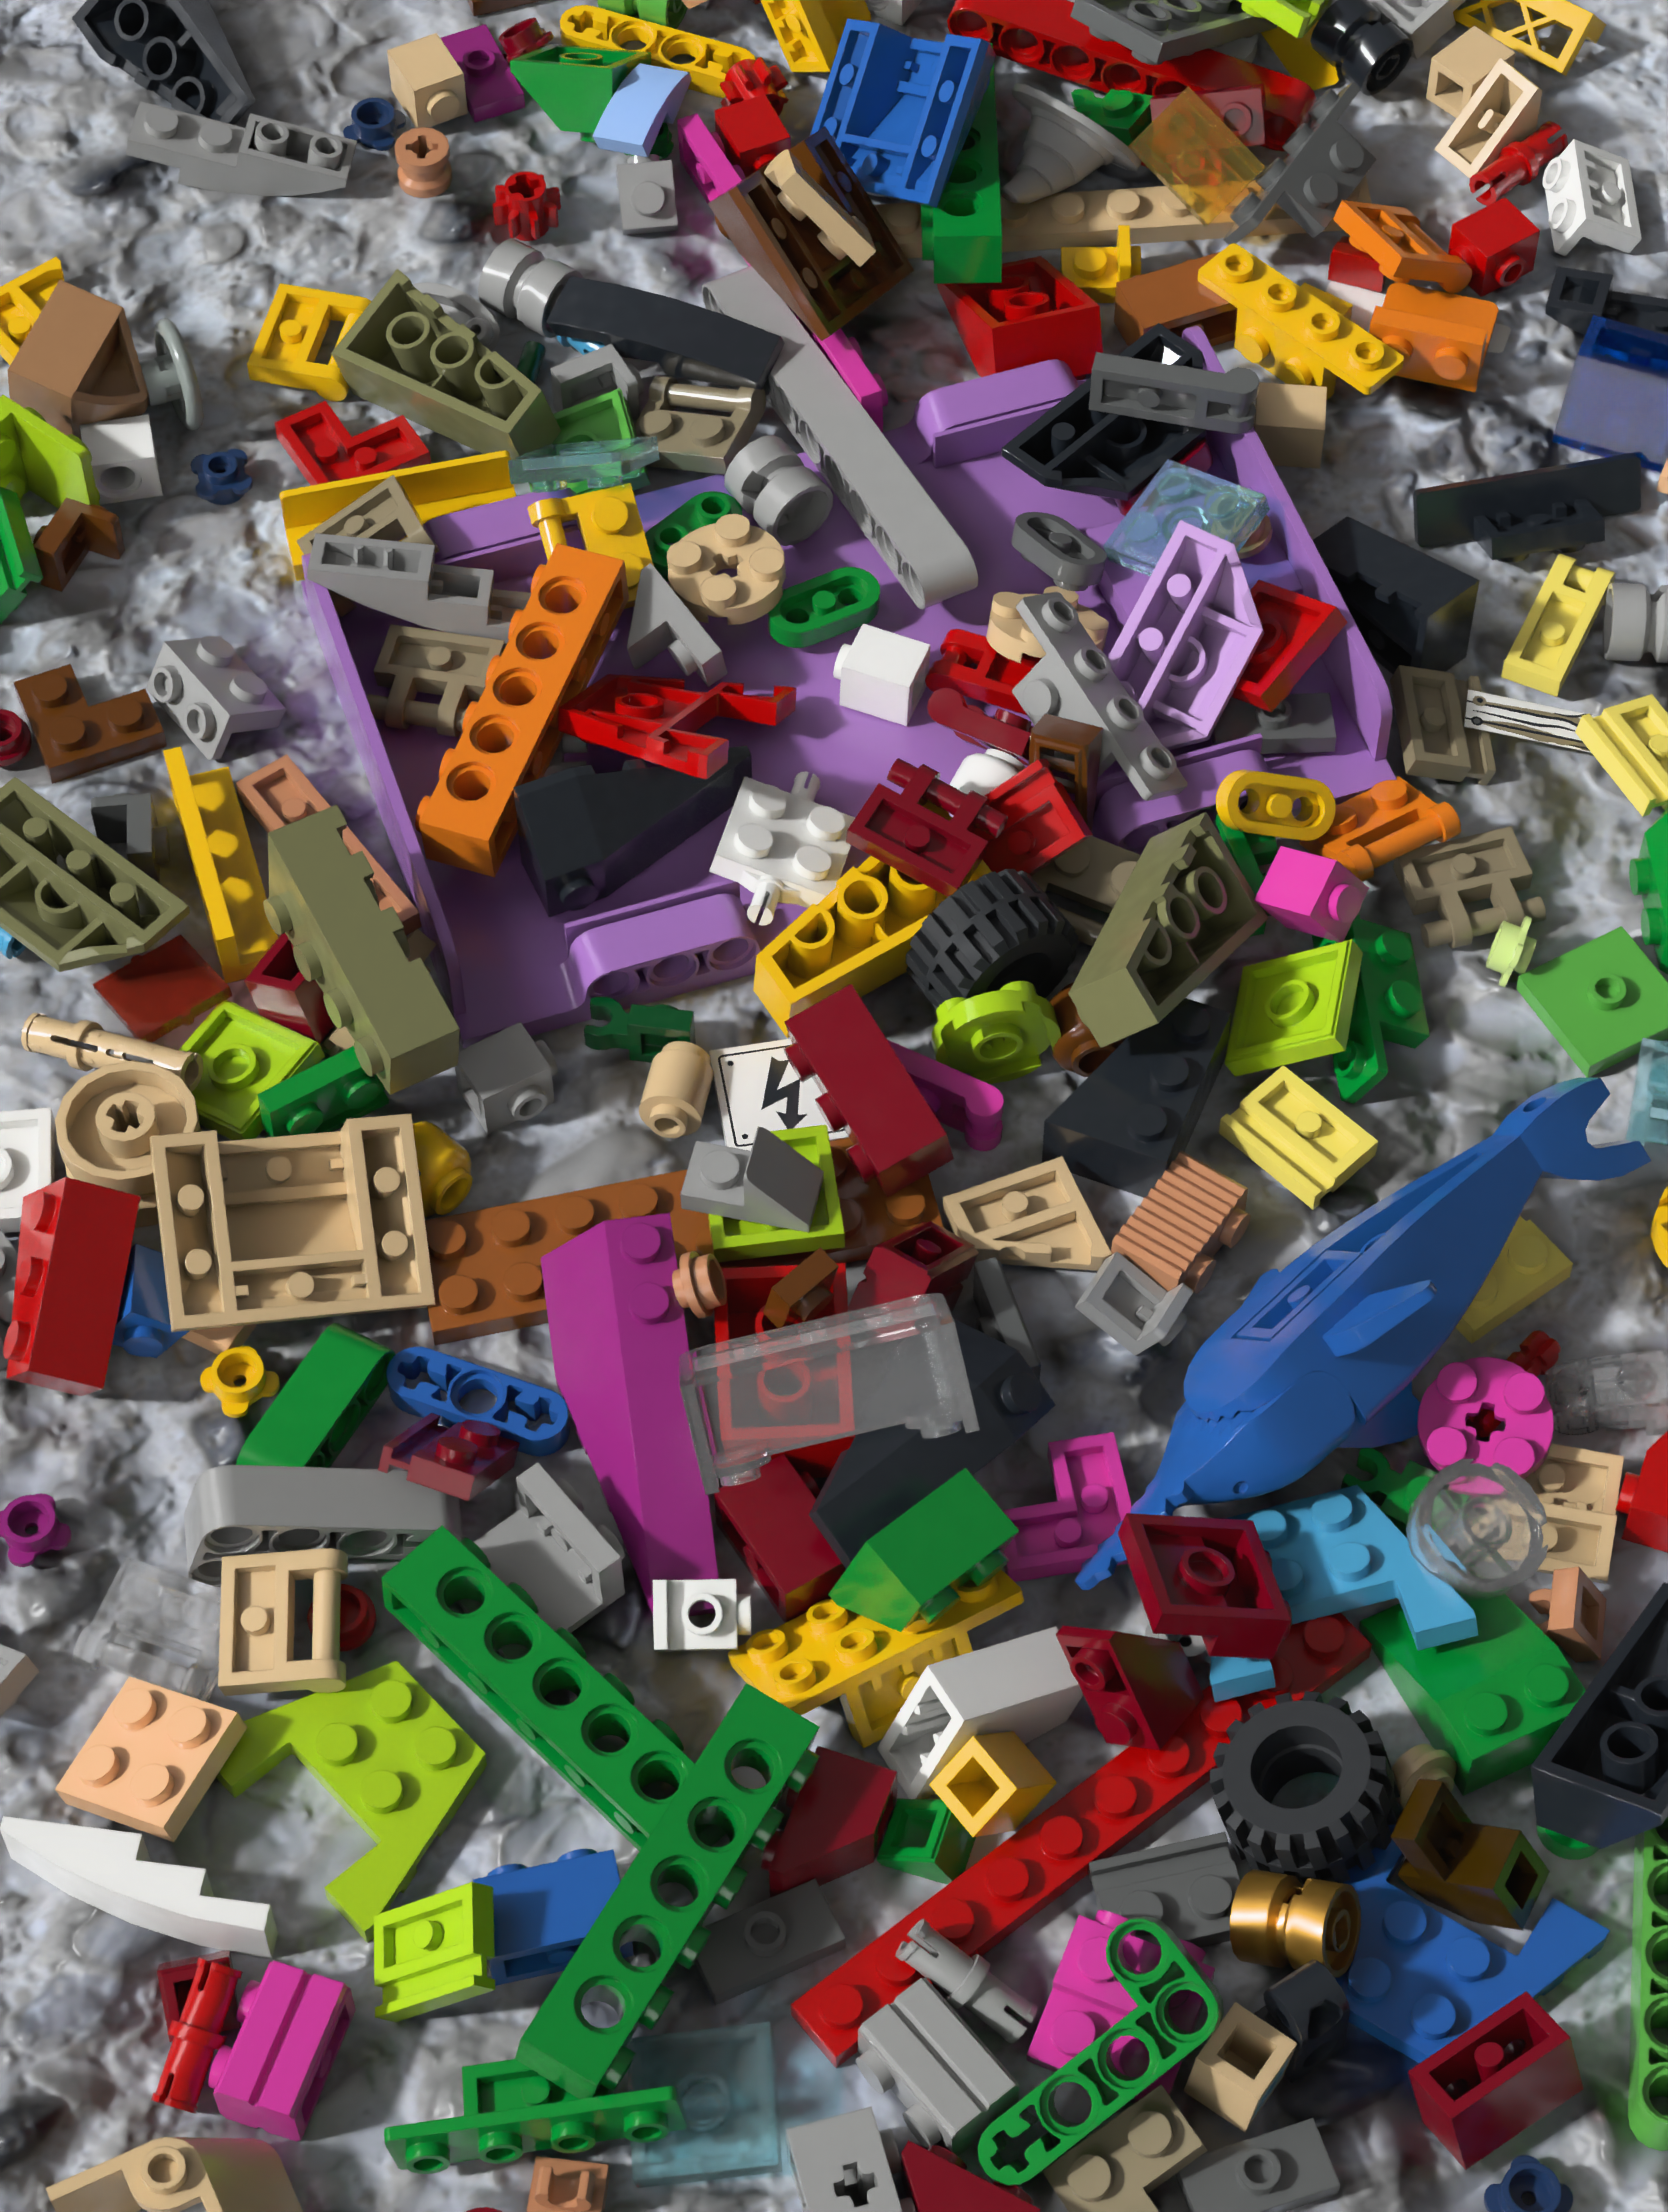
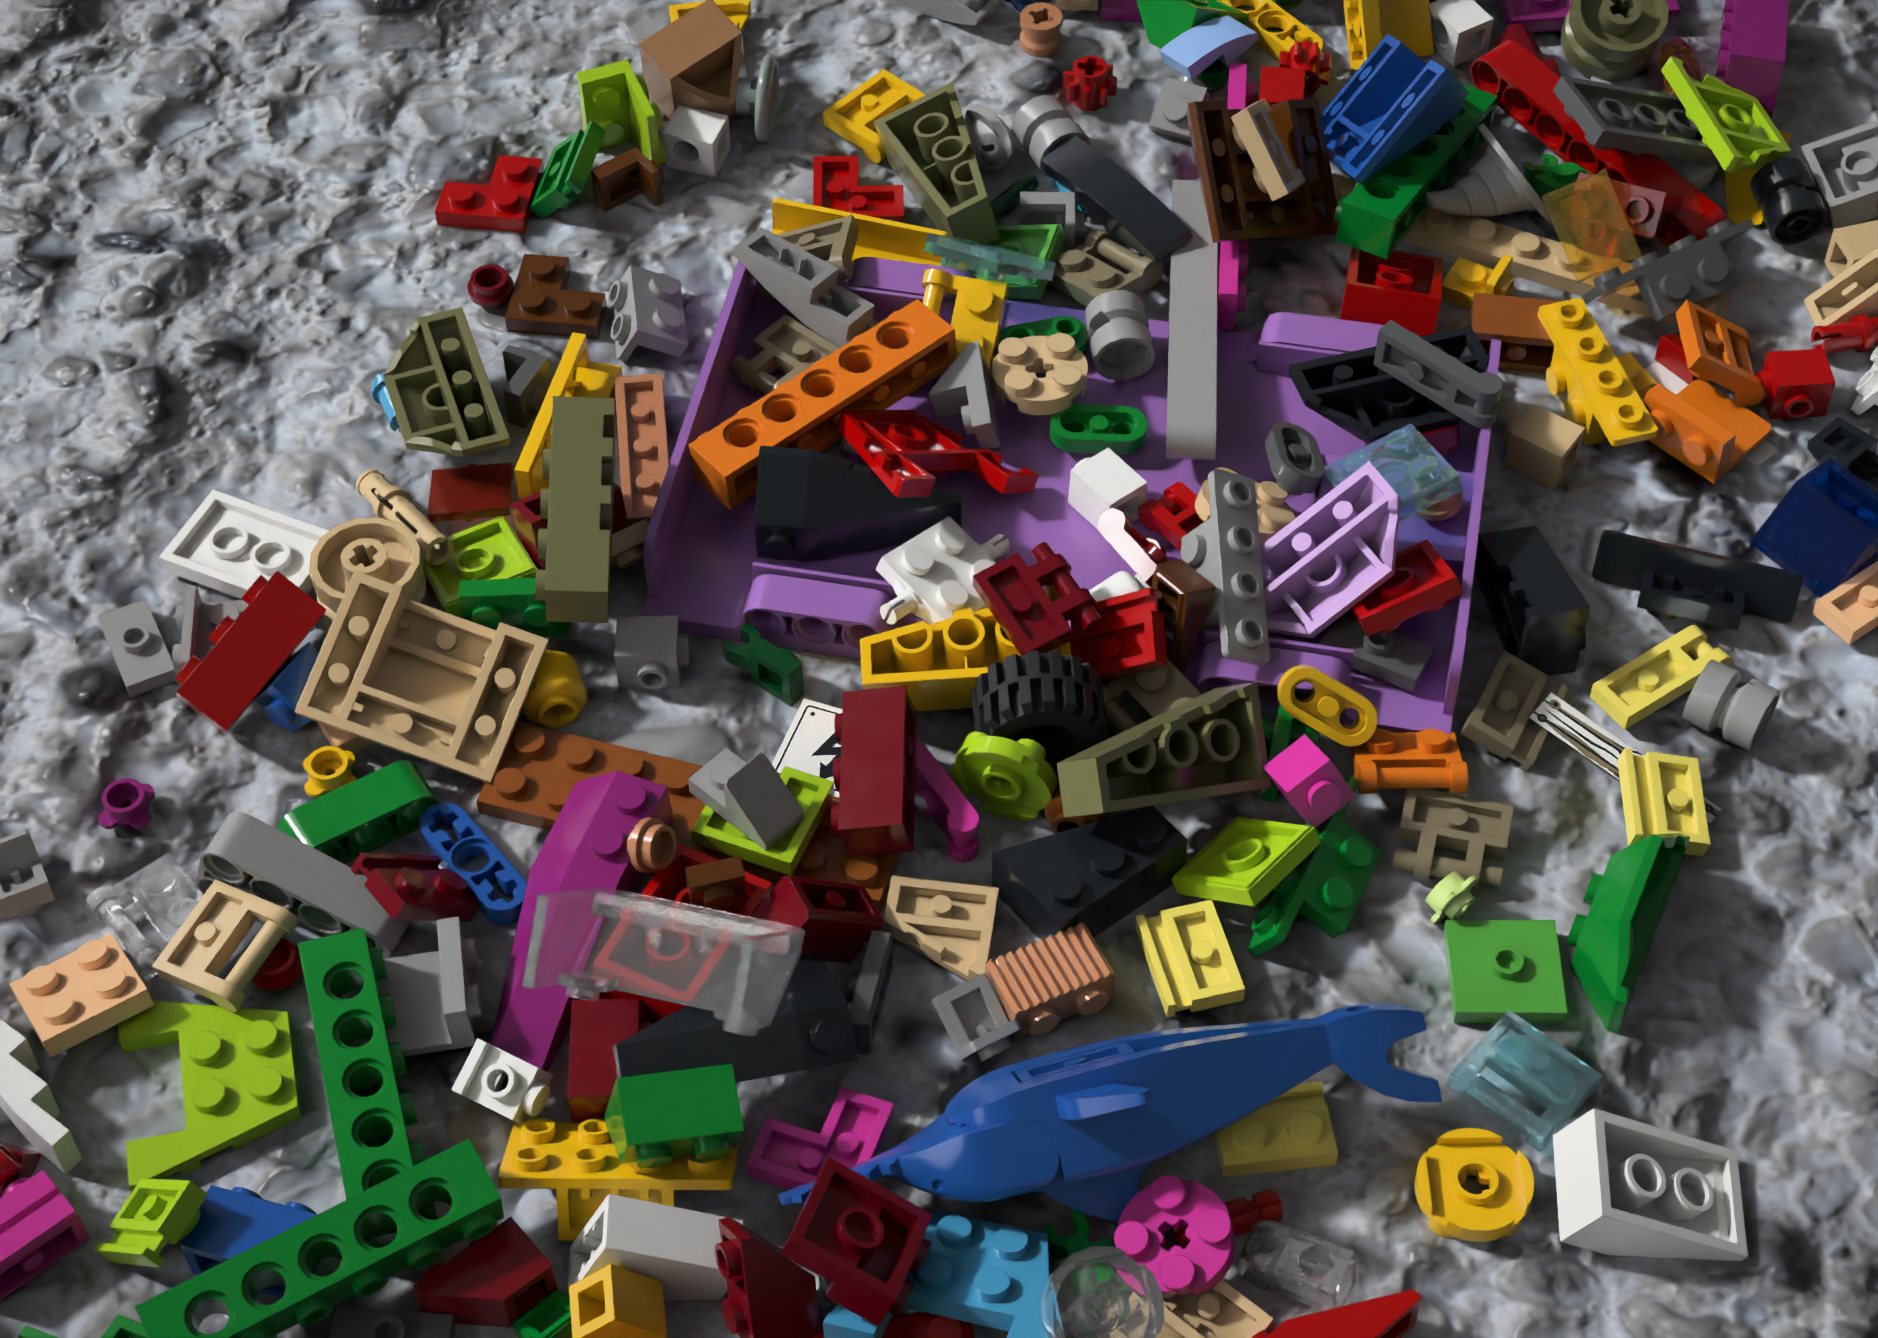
camera: 30 degrees right, 5 degrees down
dark blue plate [190,448,253,505] -> none
tan brick [639,1041,714,1138] -> none

